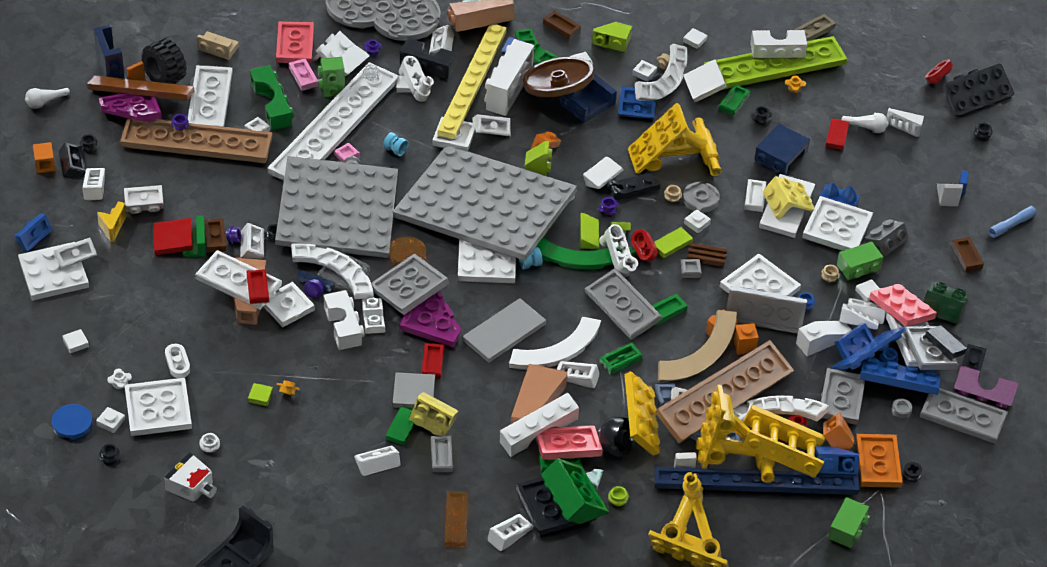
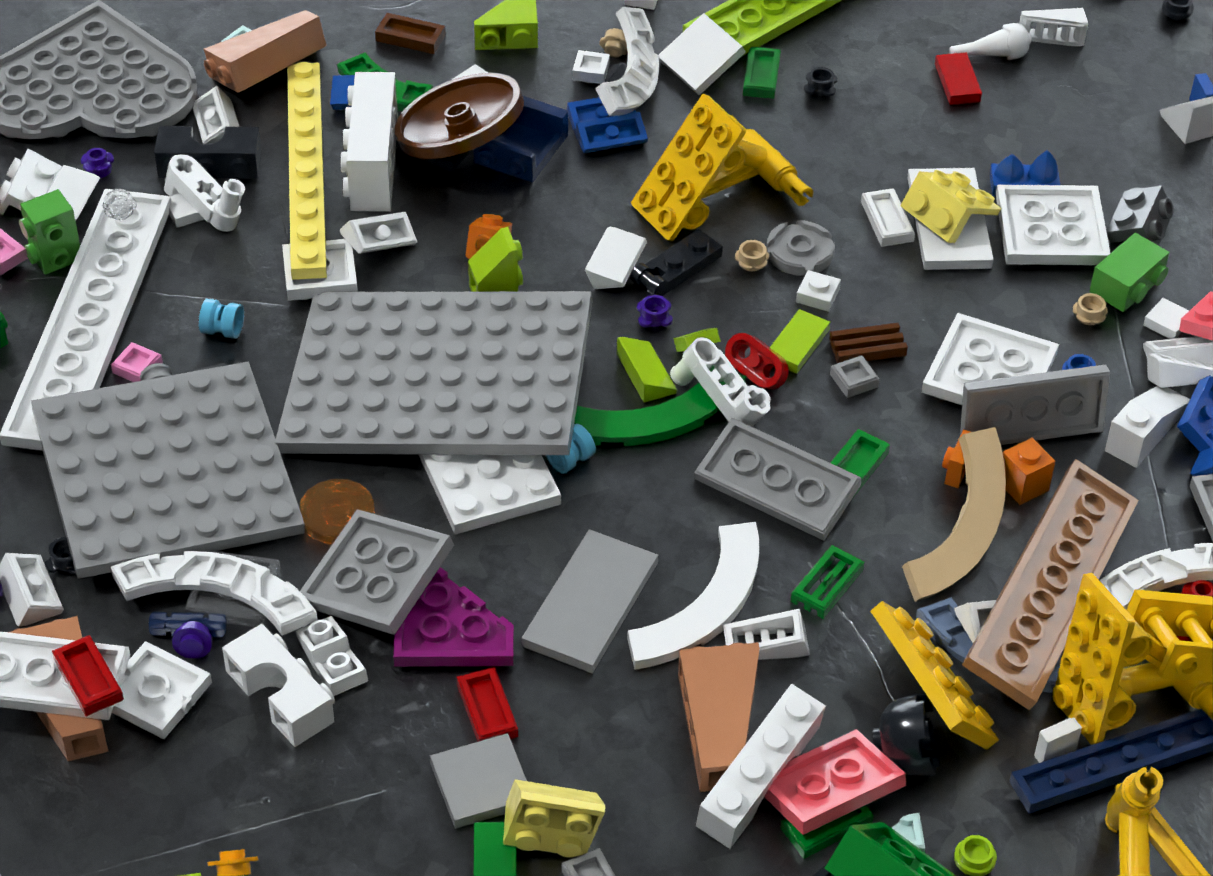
camera: 20 degrees left, 0 degrees up
dark blue panel [754,123,810,175] -> none
light orange plate [785,76,806,93] -> none

